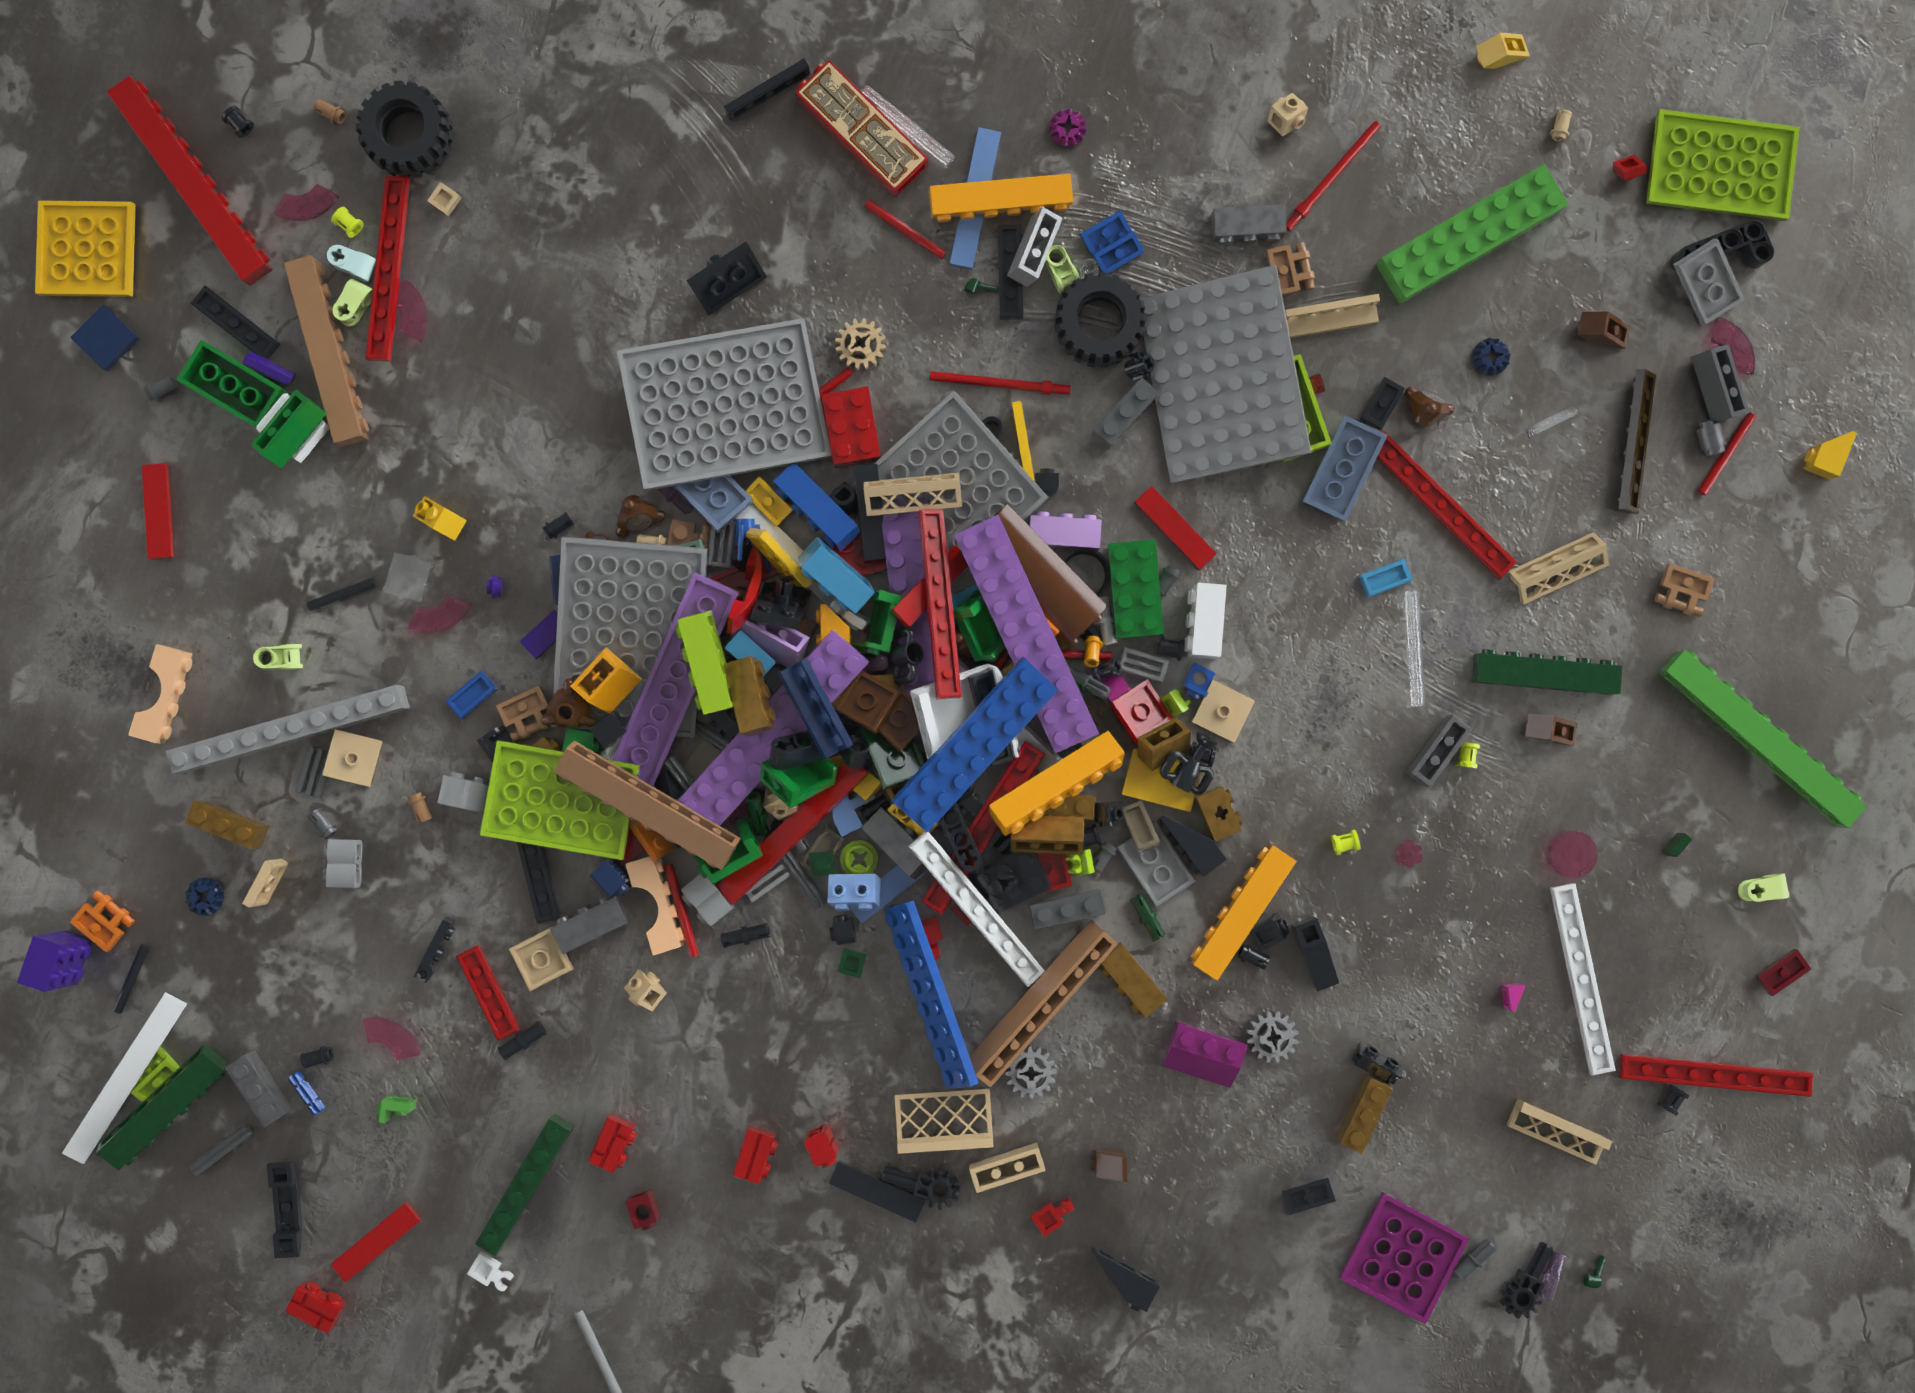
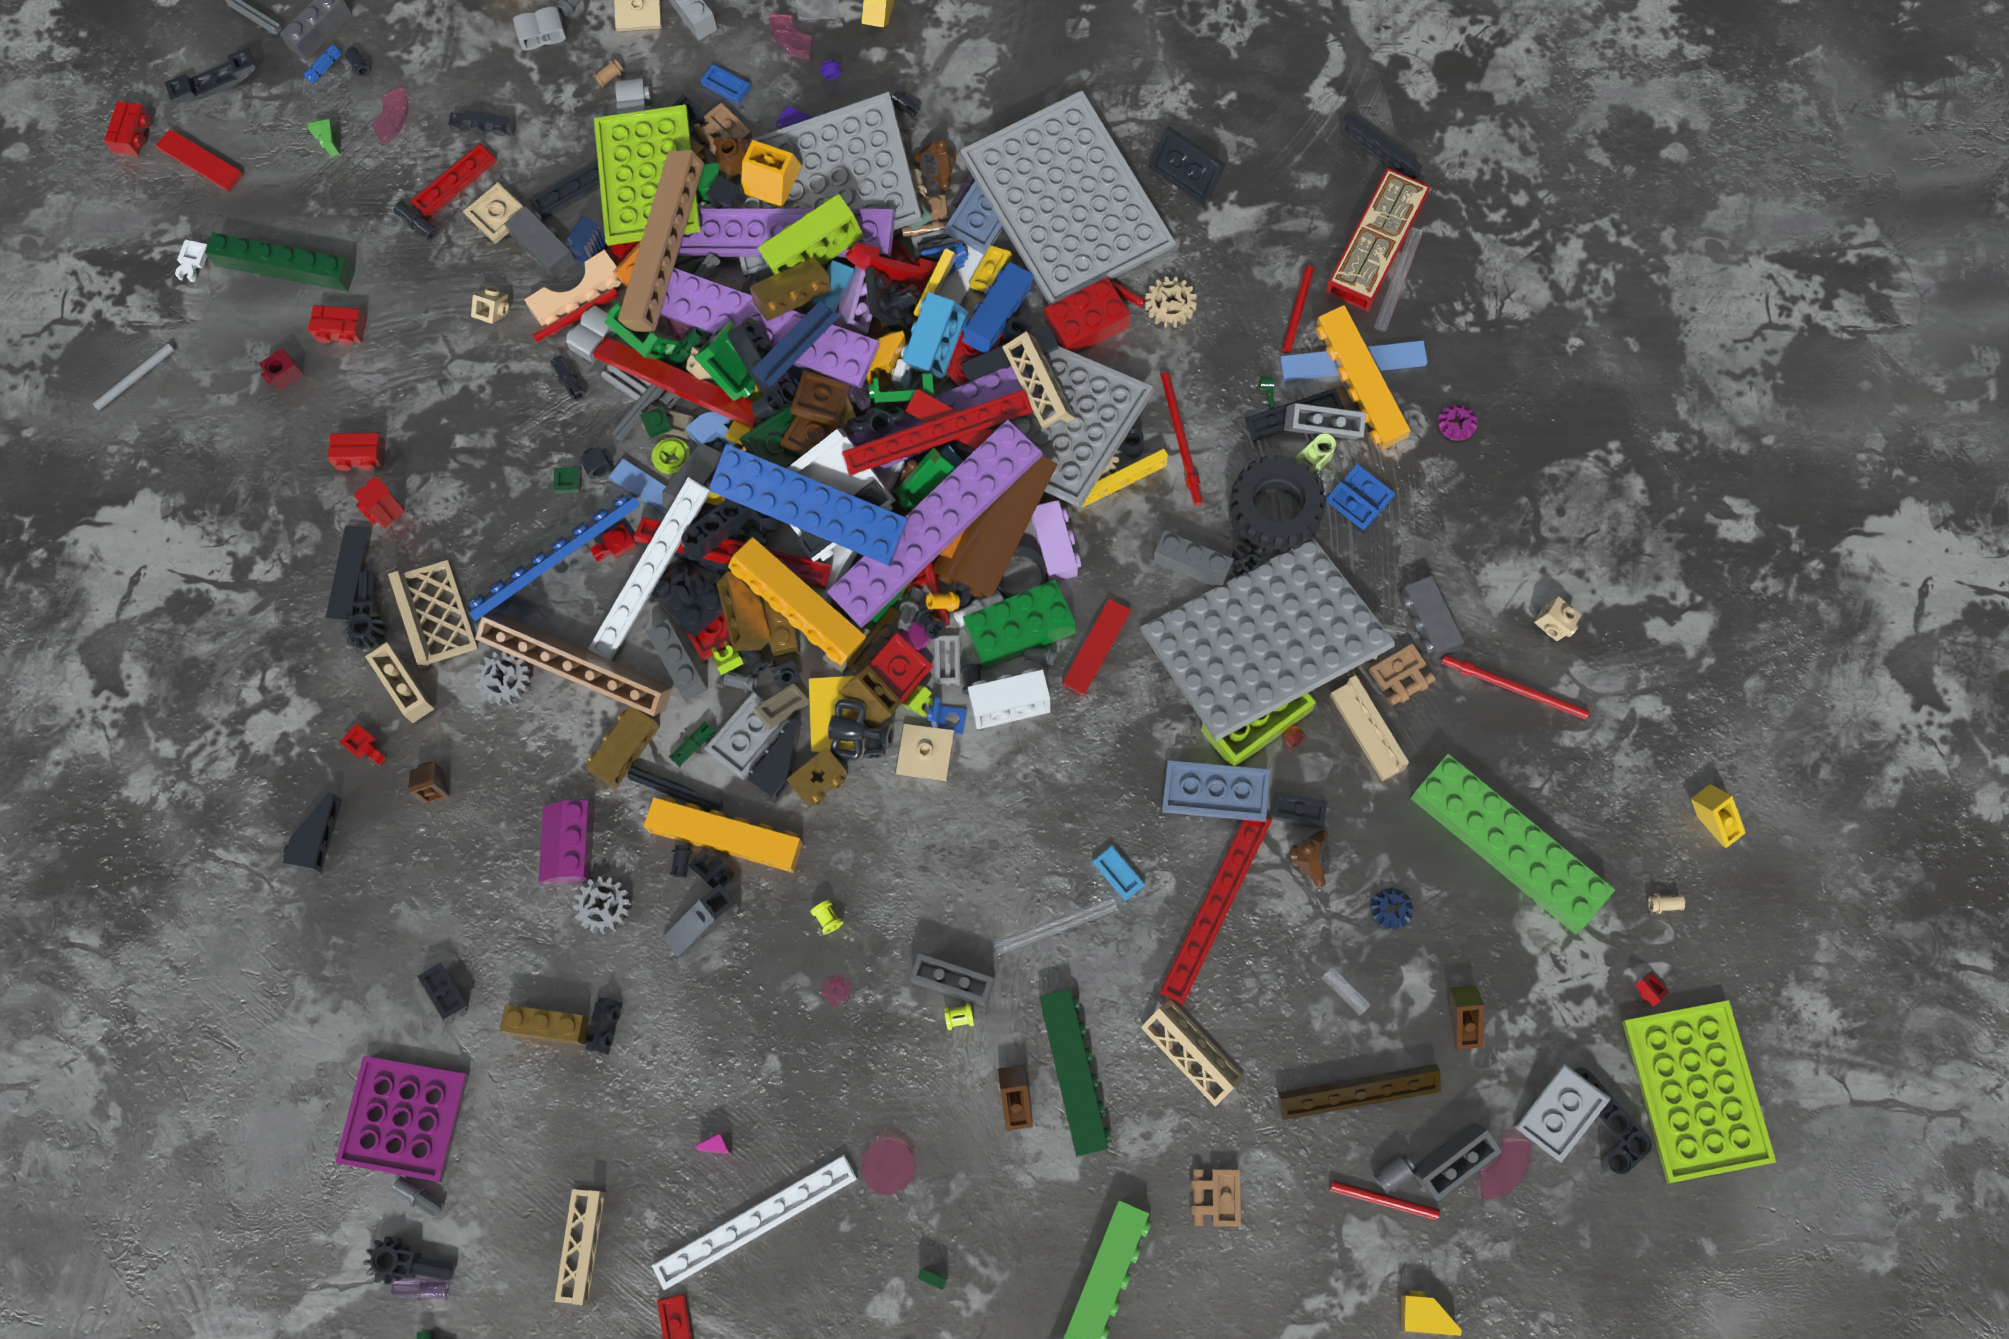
camera: 75 degrees right, 15 degrees down
light blue brick [827,874,881,911] -> none
black plate [1035,468,1059,499] -> none
none -> black axle [627,766,723,812]

